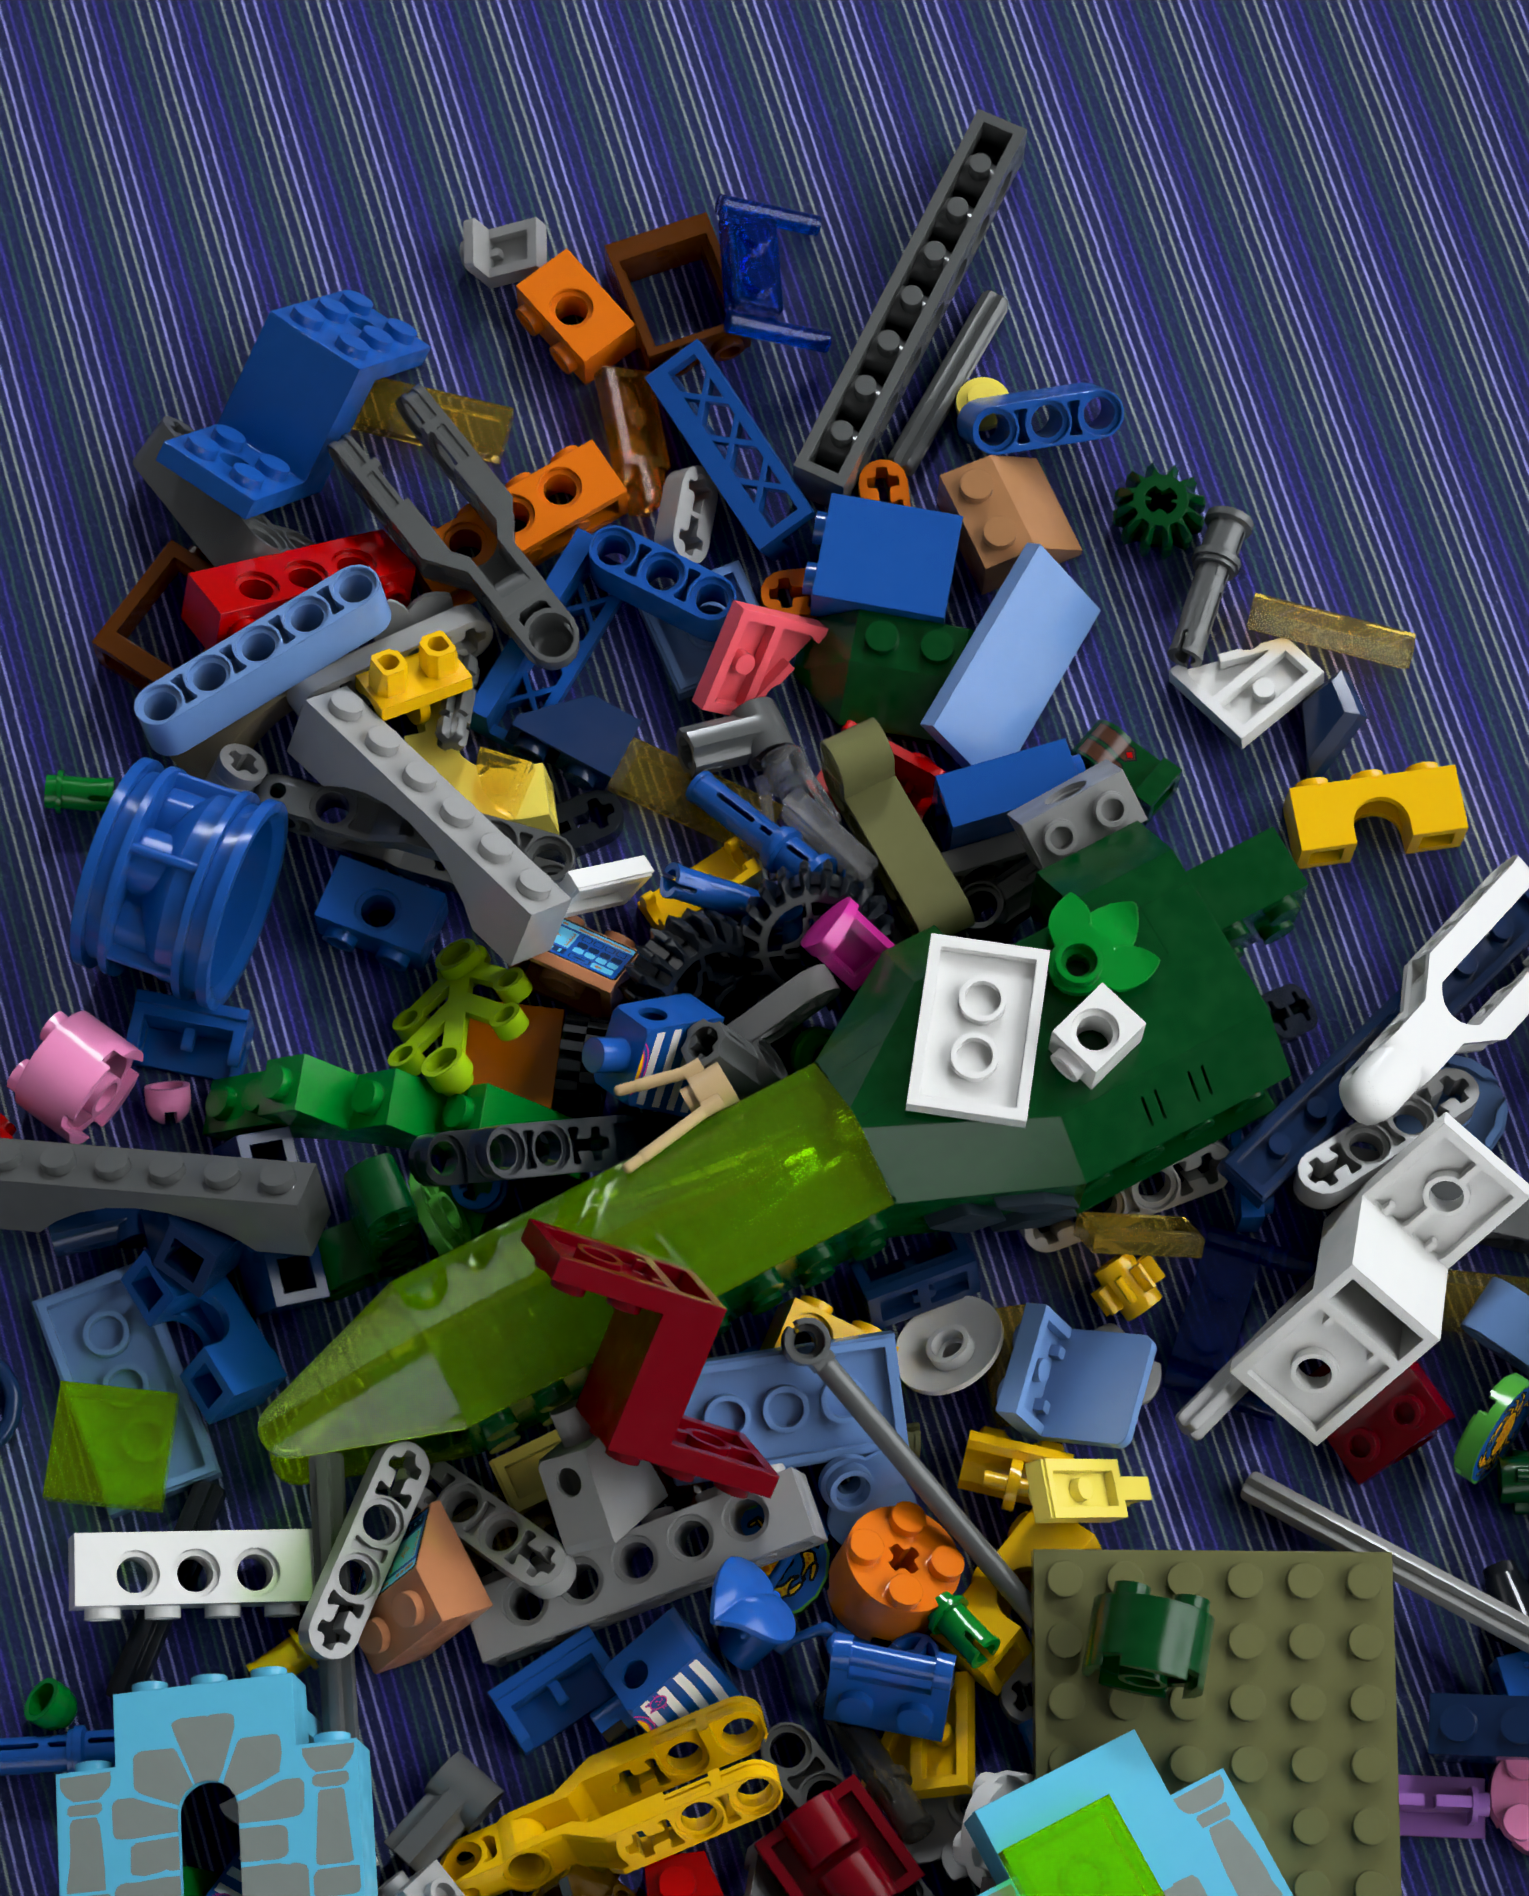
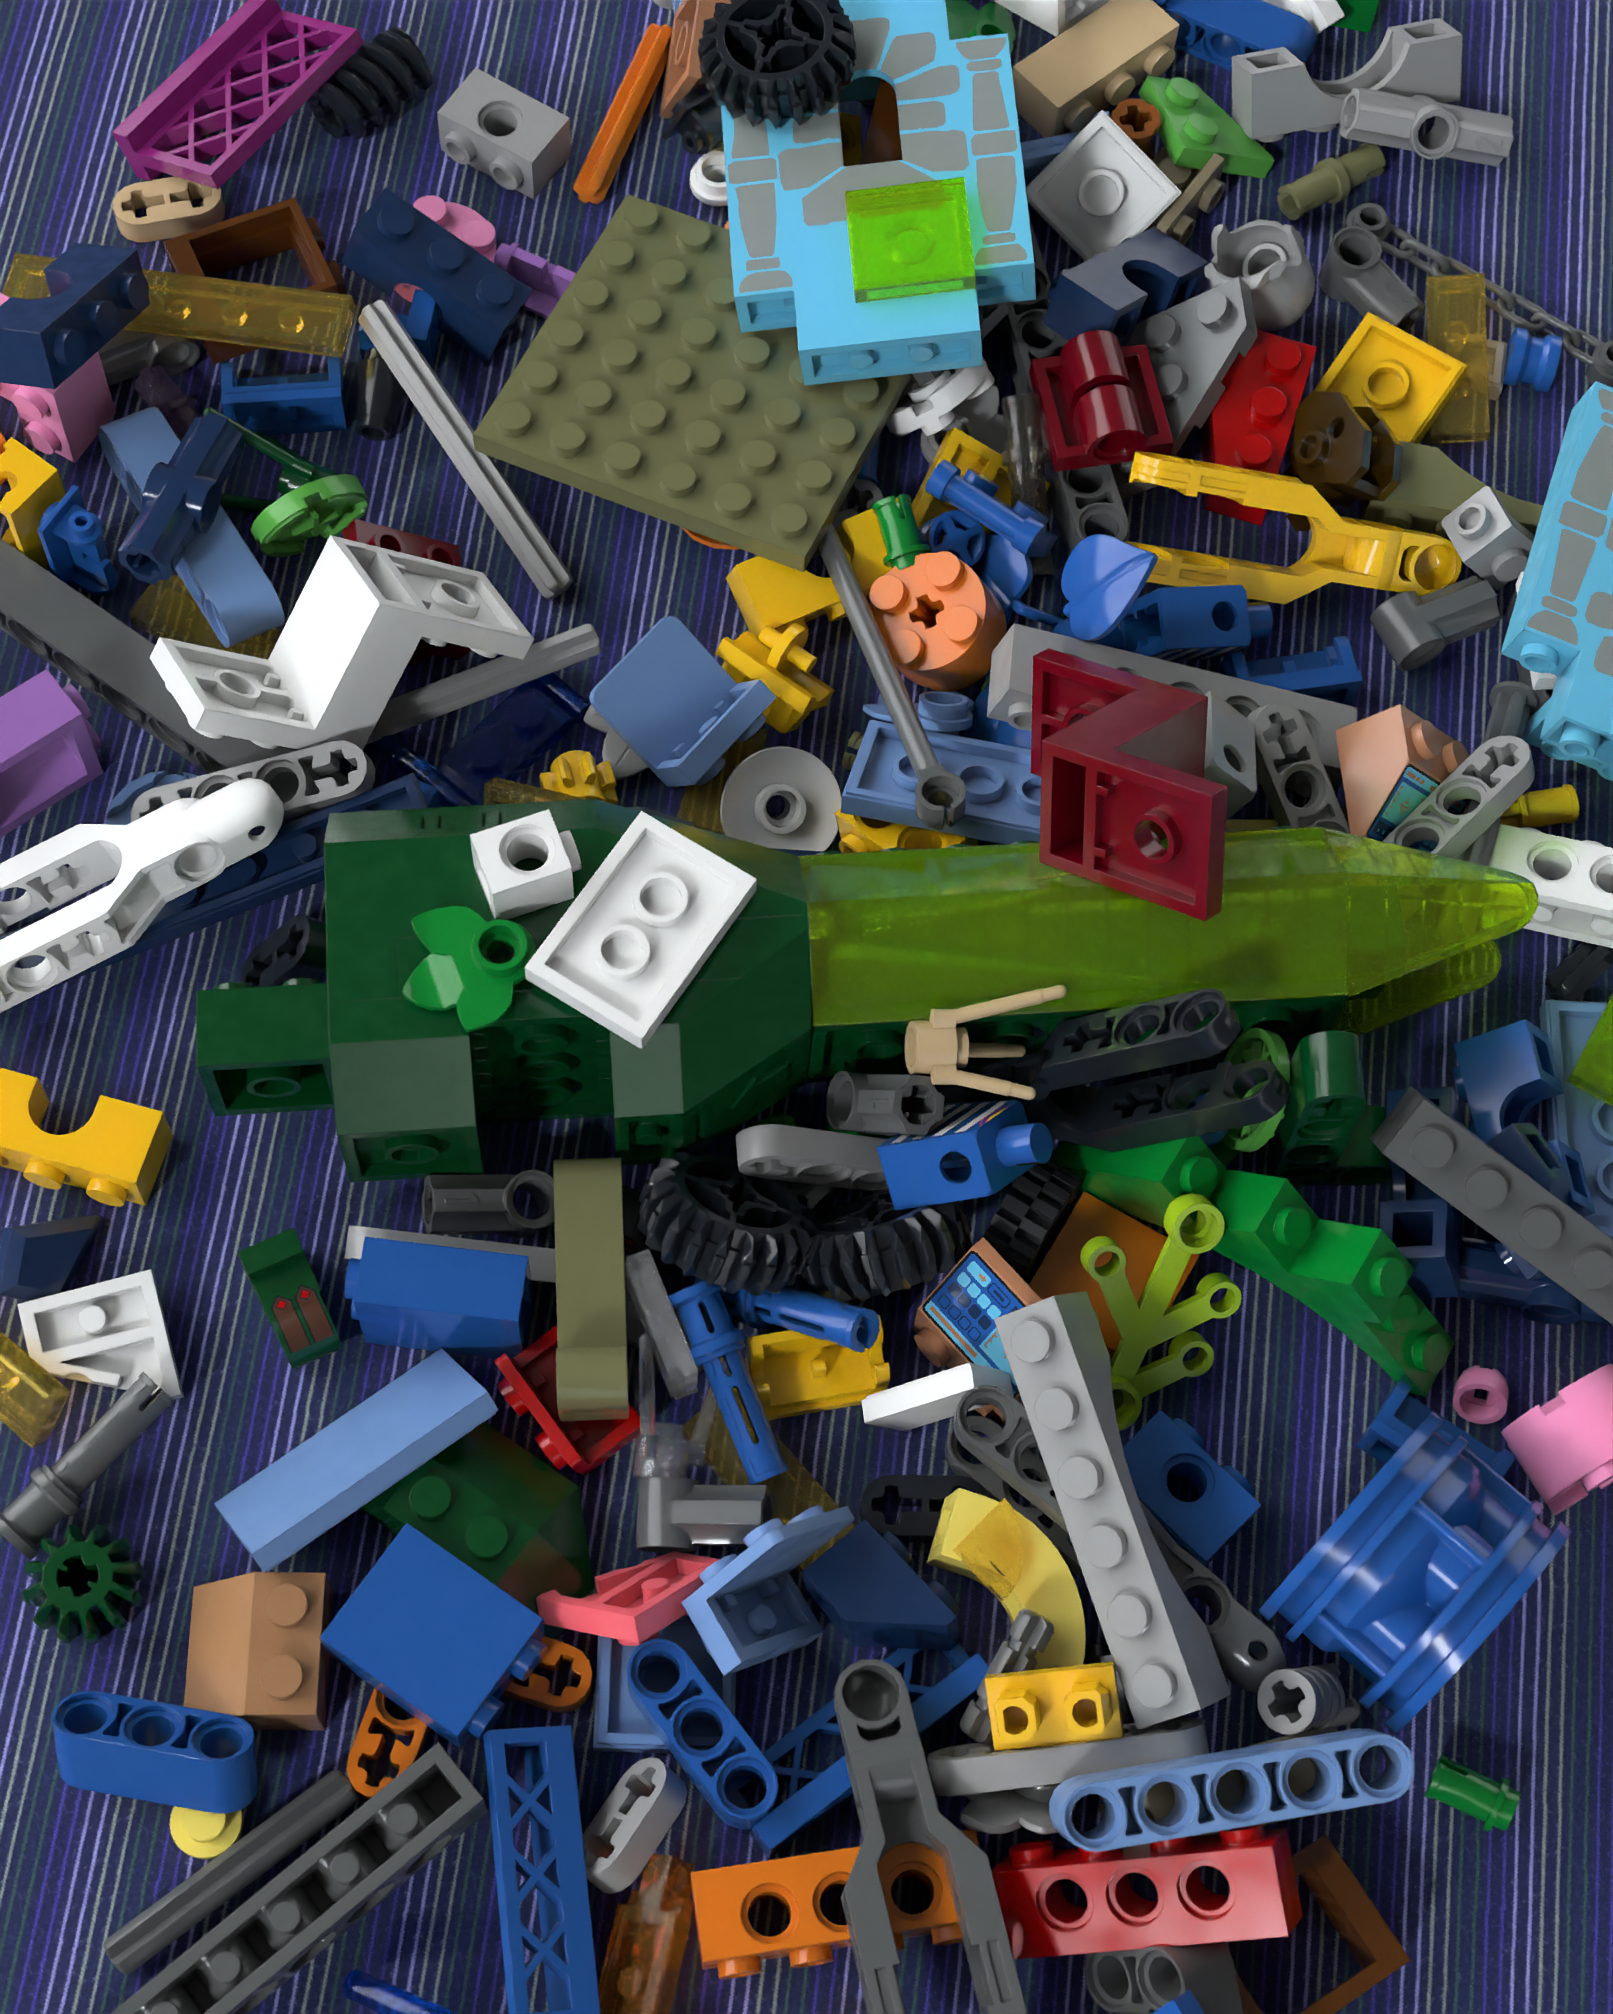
camera: 160 degrees left, 5 degrees down
dark pink tile [800,897,895,991] -> none
light grey brick [1007,759,1148,870] -> none
light yellow hinge [1025,1458,1152,1523] -> none
dark green brick [1081,1580,1215,1699] -> none
none -> medium blue bracket [681,1505,855,1676]

